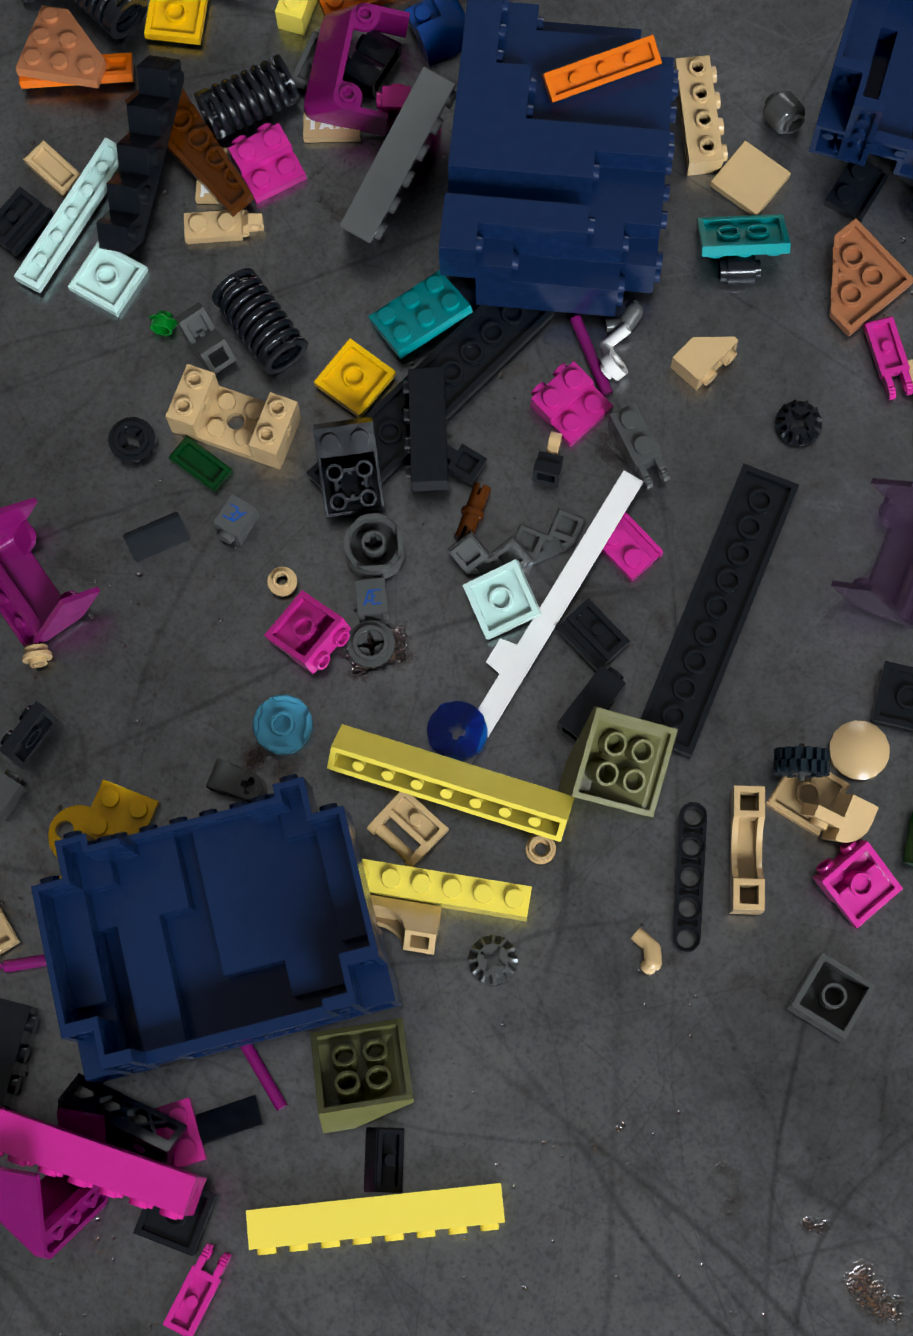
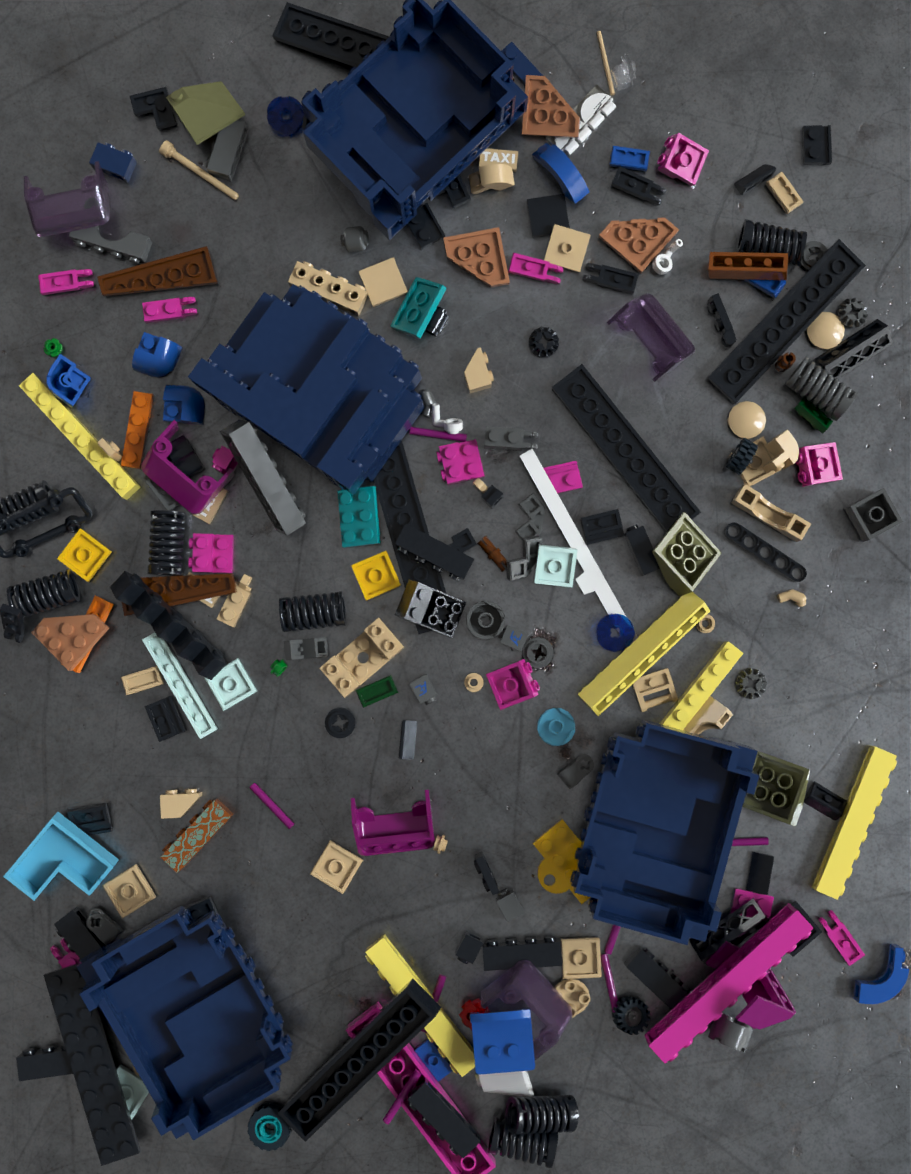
camera: 65 degrees left, 10 degrees up
orange plate [541,35,662,103] -> none

